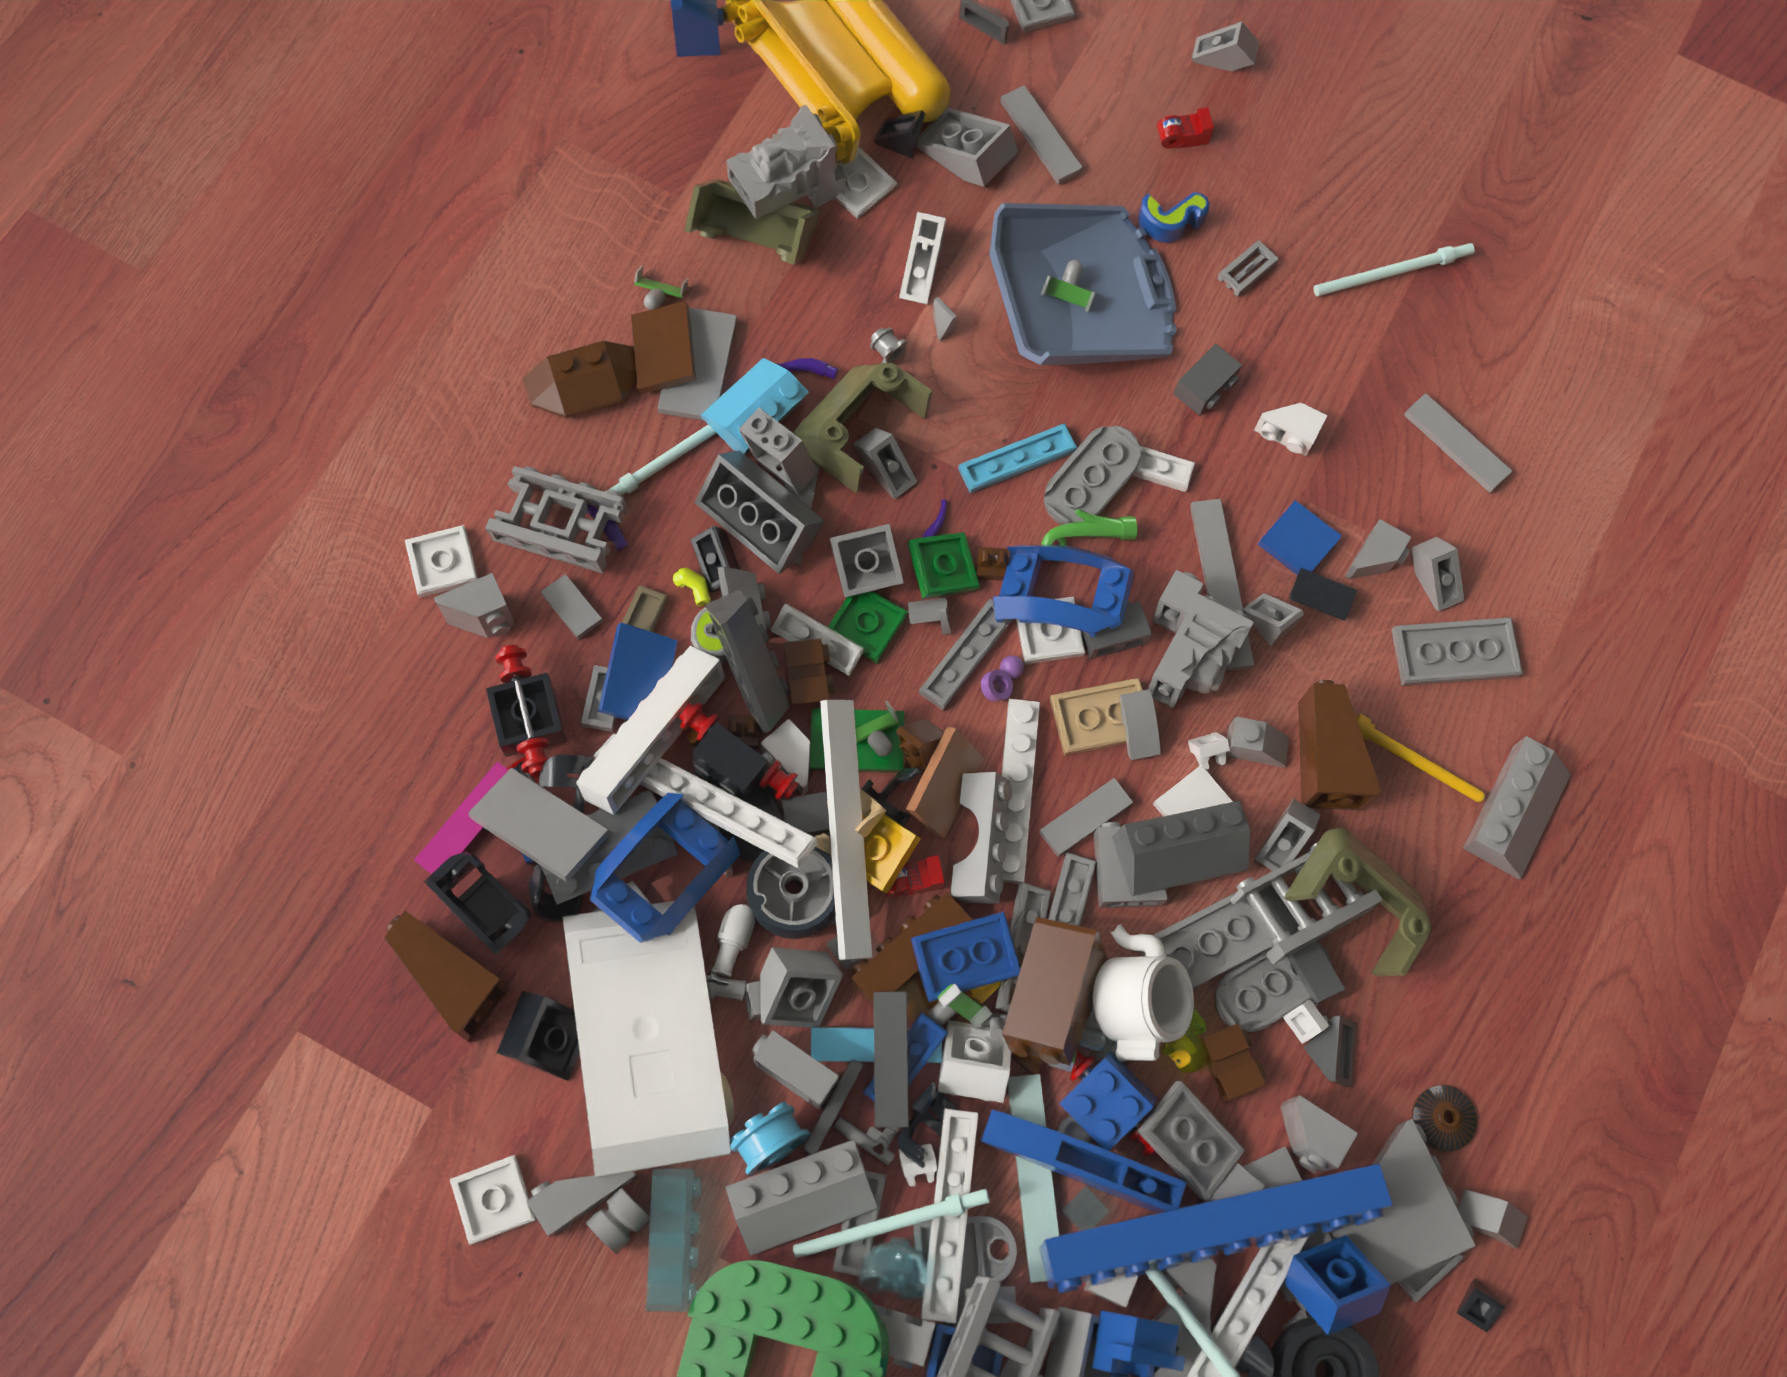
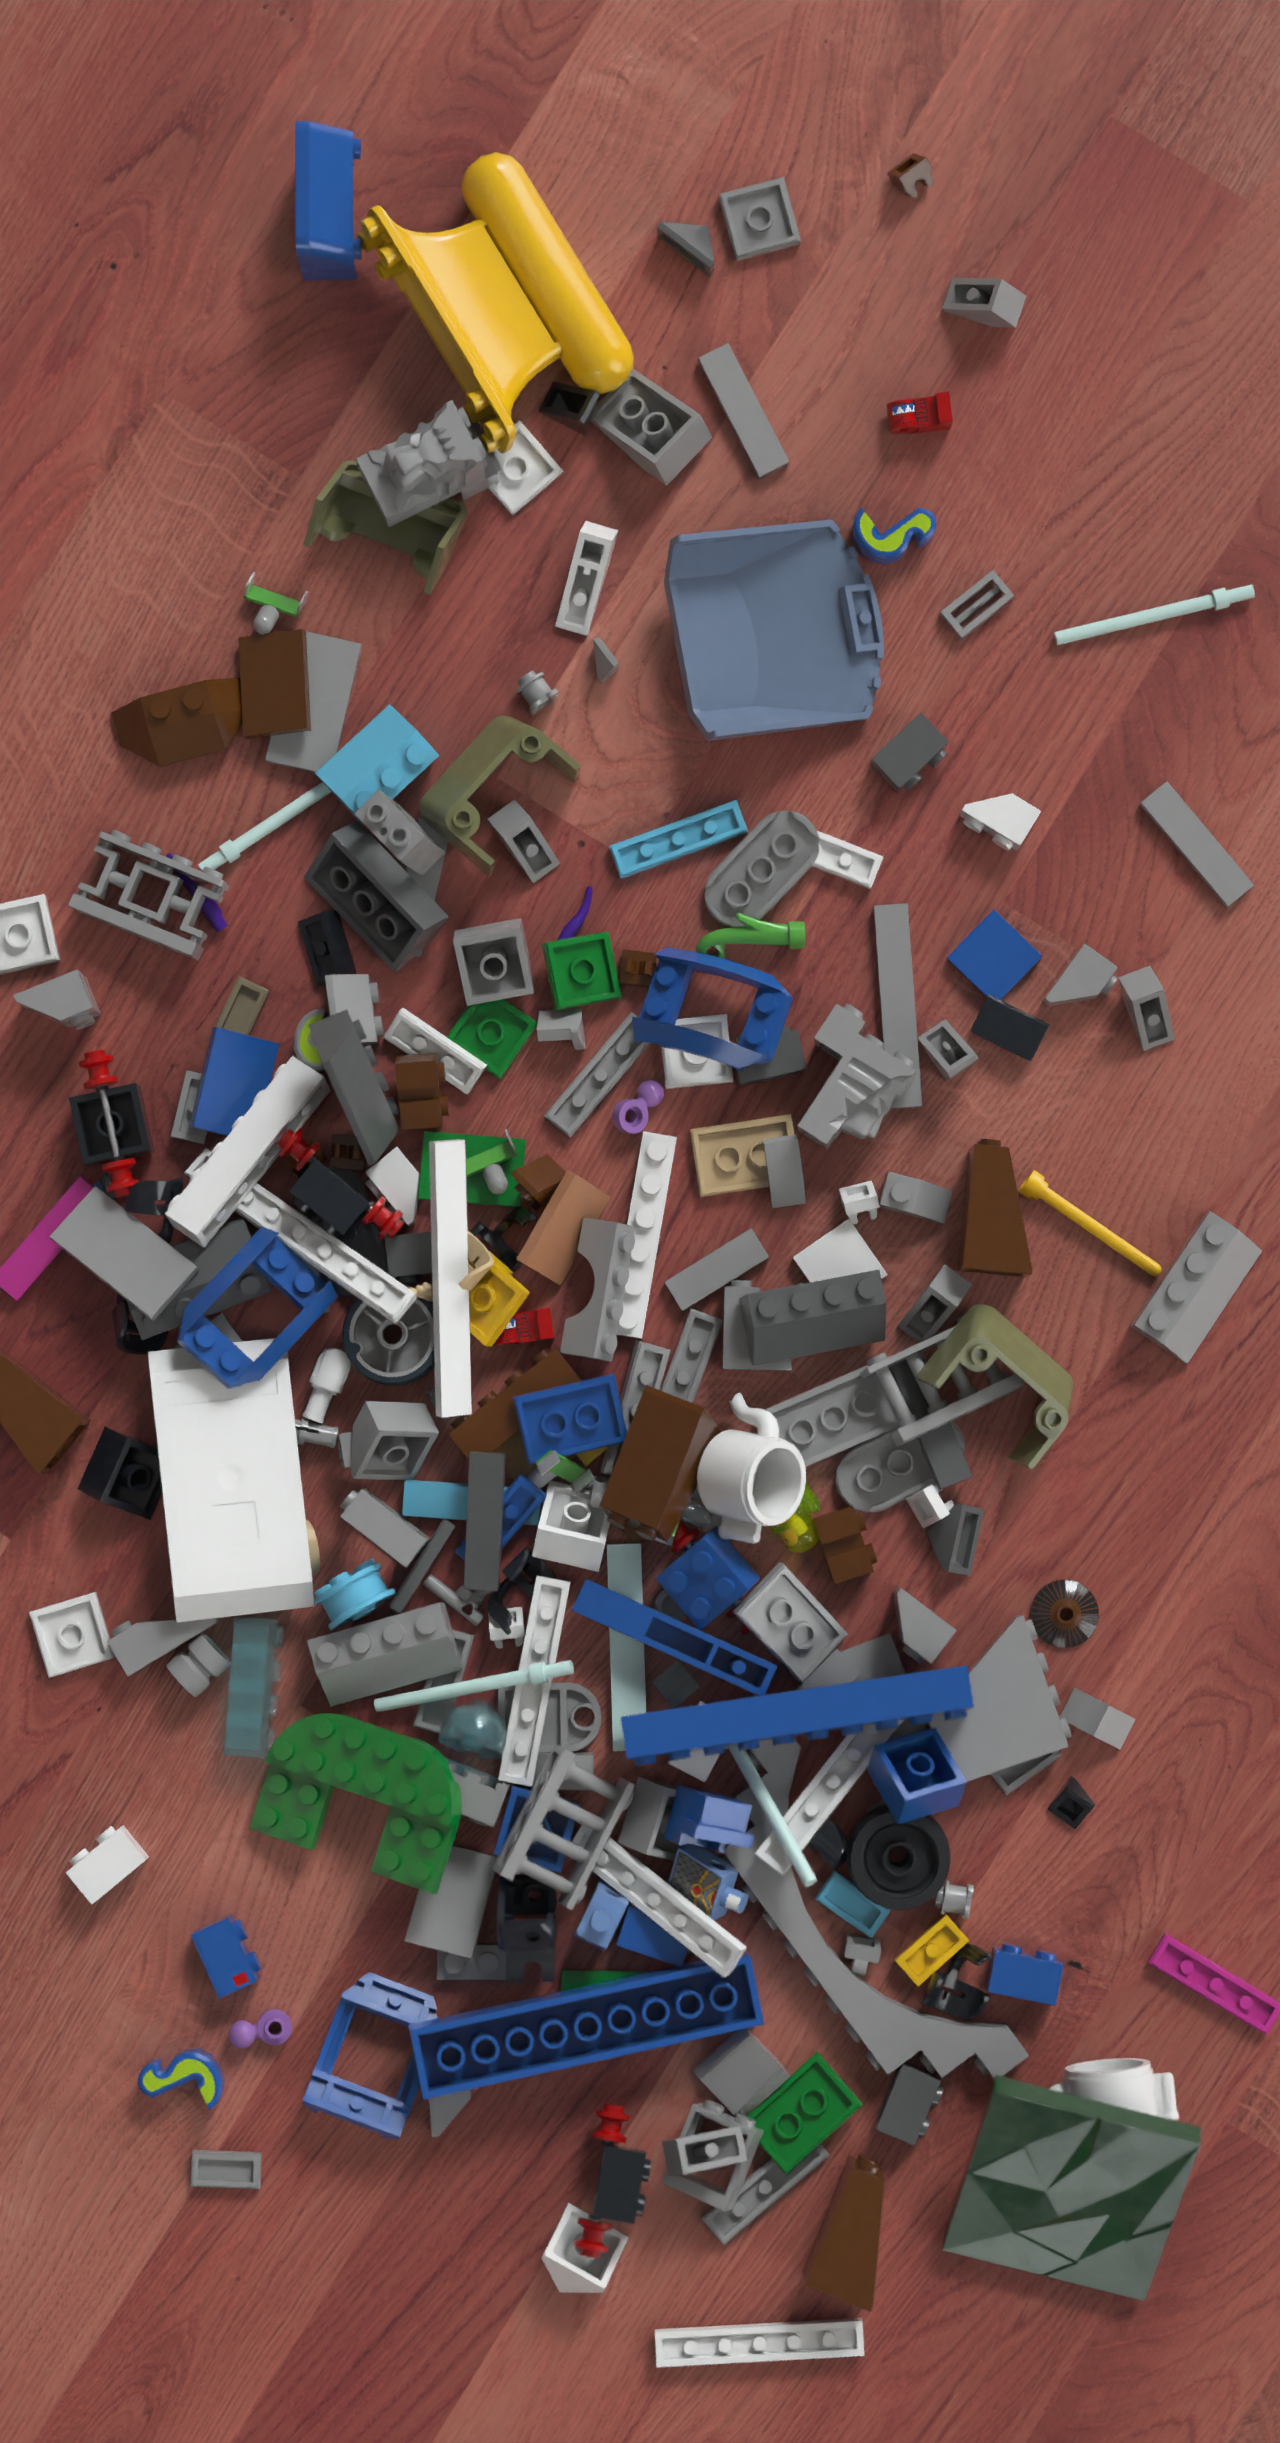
camera: 10 degrees right, 15 degrees up
black piece [424,853,532,955] -> none
light grey tile [541,574,603,640] -> none
neon yellow arm [673,568,711,607] -> none
dark purple animal [776,358,839,380] -> none
piece [1040,260,1095,312] -> none
light grey tile [1391,617,1523,686] -> none

